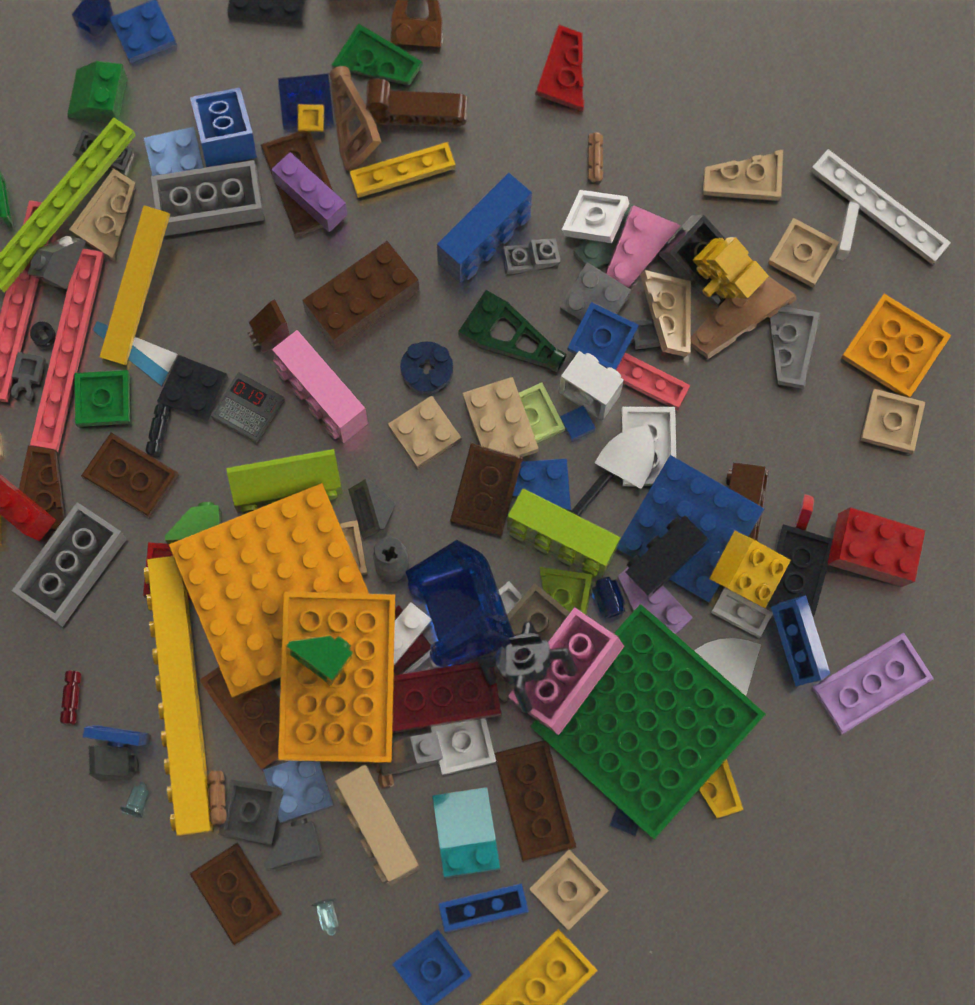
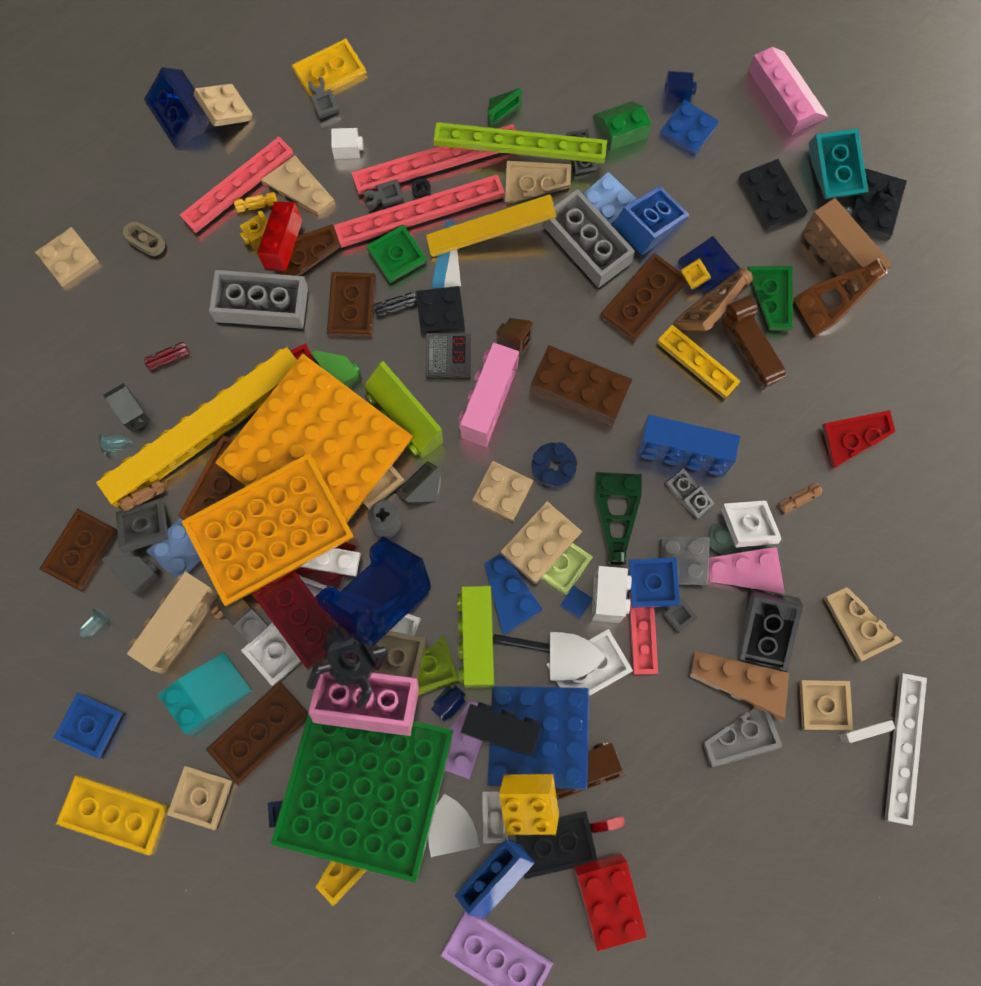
camera: 60 degrees right, 0 degrees up
dark grey slope [27,236,86,289] -> none
blue plate [83,725,150,748] -> none
medium lavender brick [272,152,348,232] -> none
green slope [286,636,353,685] -> none
blue brick [438,883,529,933] -> none
reddish brown tile [450,443,523,536] -> none
tan wing [640,270,691,357] -> none
yellow brick [693,237,769,298] -> none
light orange plate [841,293,951,398] -> none
tan plate [860,389,926,454] -> none

